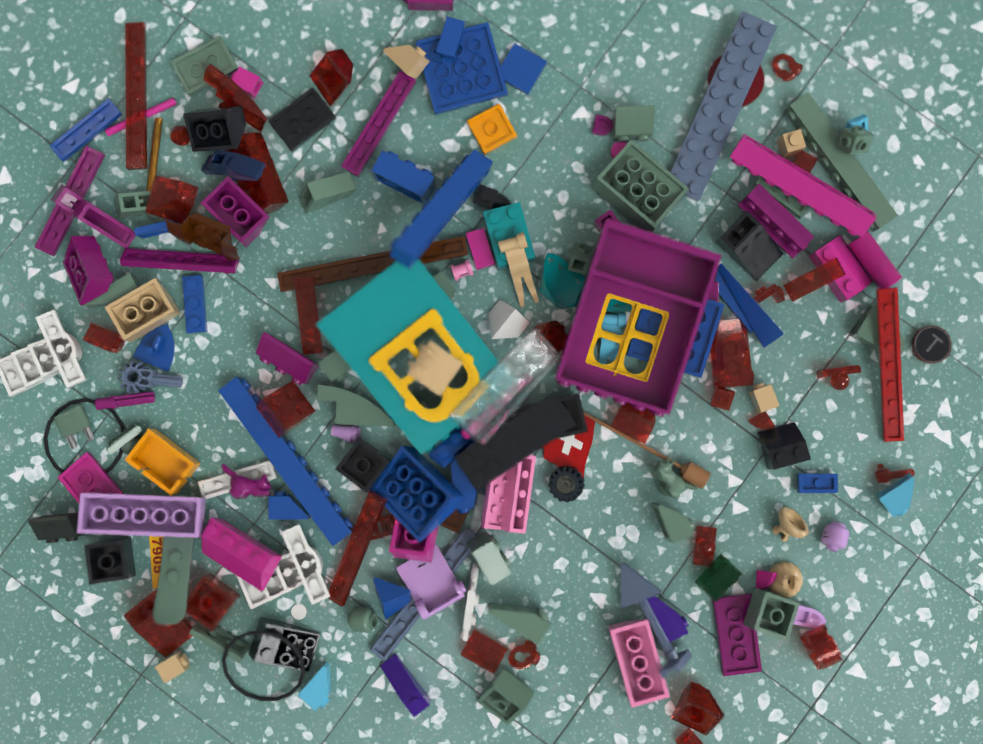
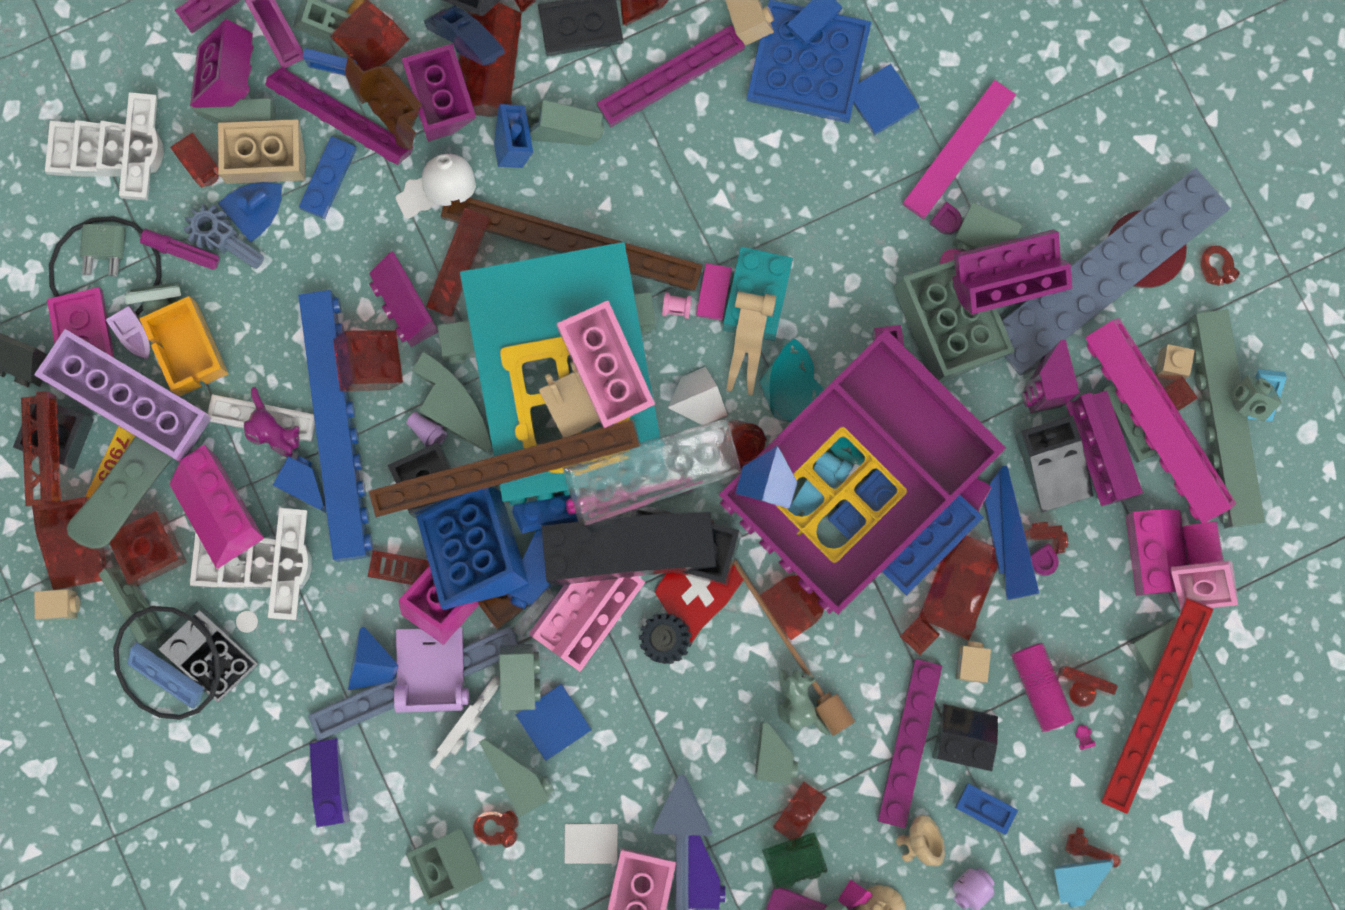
camera: 30 degrees right, 5 degrees down
medium azure slope [298,662,331,711] -> none
clear red tile [328,491,387,606] -> none
sand green head [347,607,378,633] -> none
blue brick [371,150,436,205] -> none
blue brick [390,149,493,269] -> none
clear red plate [460,629,508,674] -> none
light orange tile [466,103,517,155] -> none
black plate [474,184,511,209] -> none
sand green brick [566,242,593,275] -> none
clear red tile [748,411,776,430] -> none
clear red tile [783,257,846,302] -> none
black tile [911,326,952,364] -> none
none -> clear red fence [21,391,61,507]
none -> lavender plate [106,305,150,359]
none -> medium blue tile [127,642,204,709]
none -> reddish brown plate [368,419,641,517]
none -> white sticker [396,178,435,219]
none -> white cylinder [422,154,476,206]
none -> blue slope [494,104,533,168]
none -> blue tile [516,684,592,761]
none -> bright pink slope [556,301,655,428]
none -> white sticker [565,824,618,864]
none -> slope [735,446,797,509]
none -> magenta plate [877,659,943,828]
none -> dark pink tile [903,80,1016,220]
none -> magenta brick [952,229,1072,314]
none -> dark pink piece [1010,643,1075,732]
none -> magenta slope [1022,339,1079,414]
none -> magenta tile [1030,543,1059,576]
none -> dark pink piece [1075,725,1096,750]
none -> bright pink slope [1171,561,1238,609]

